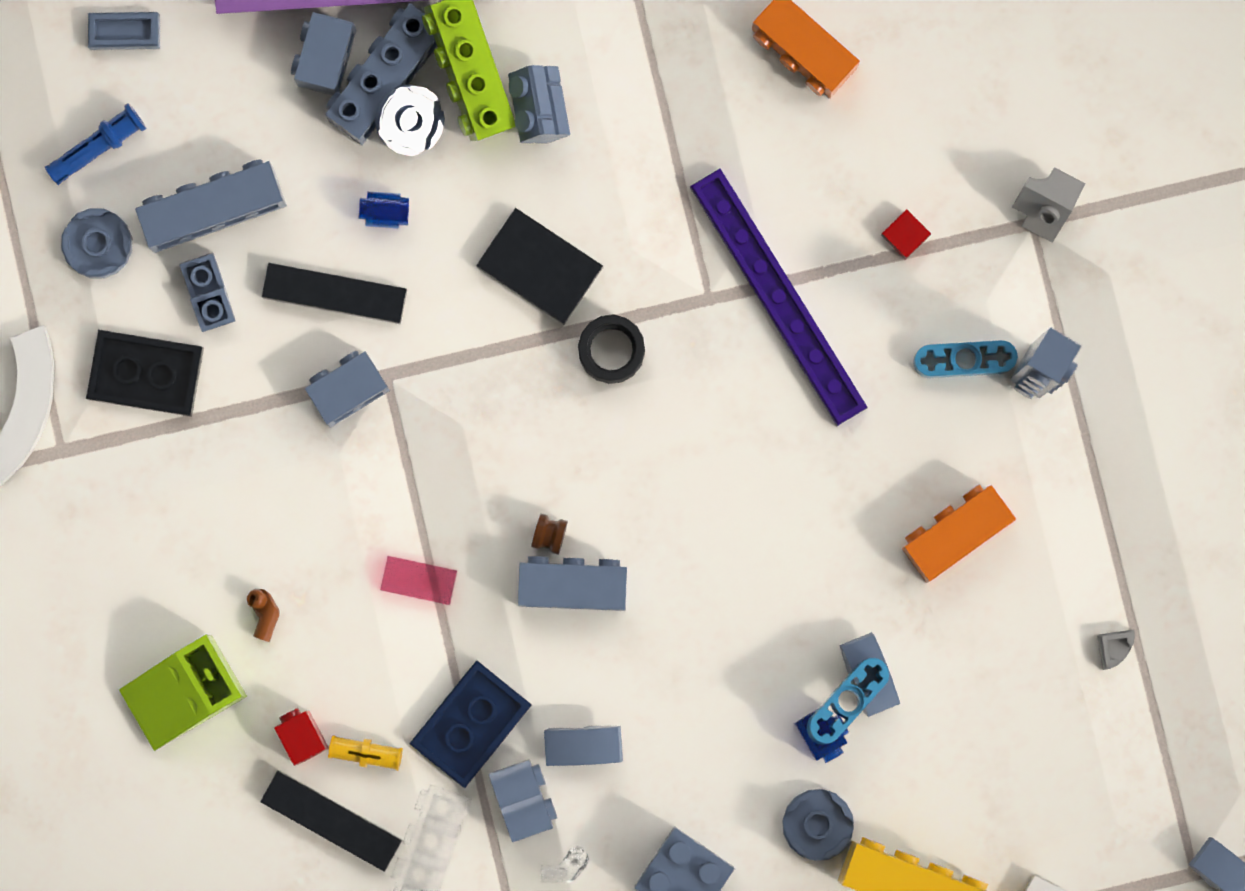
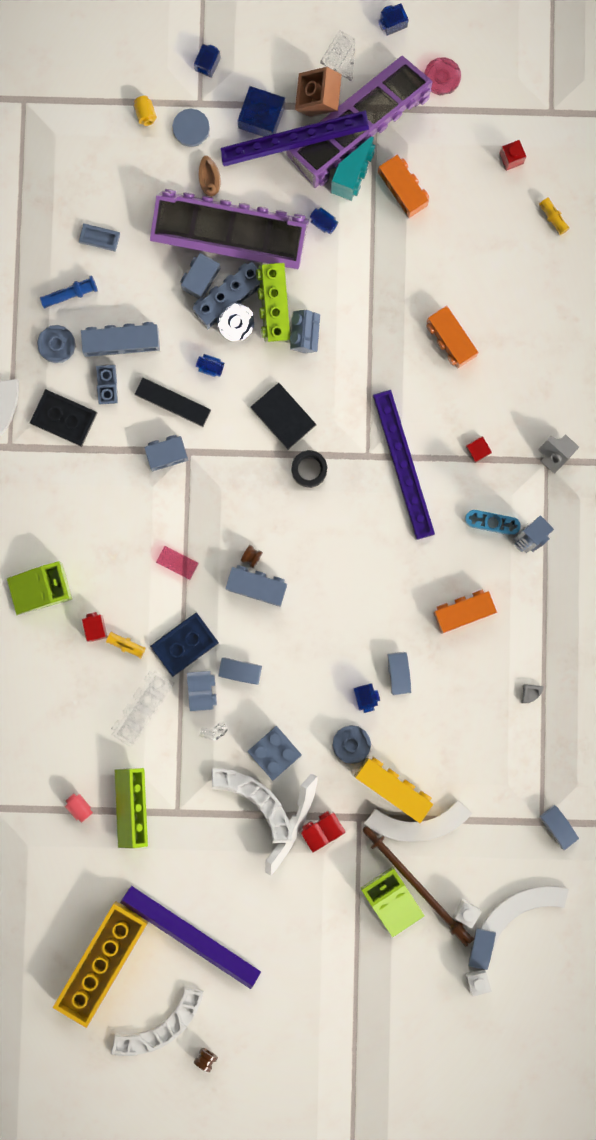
camera: 10 degrees right, 0 degrees up
dark orange arm [247,589,280,642] -> none
black tile [260,770,403,872] -> none
dark azure beam [807,658,889,744] -> none

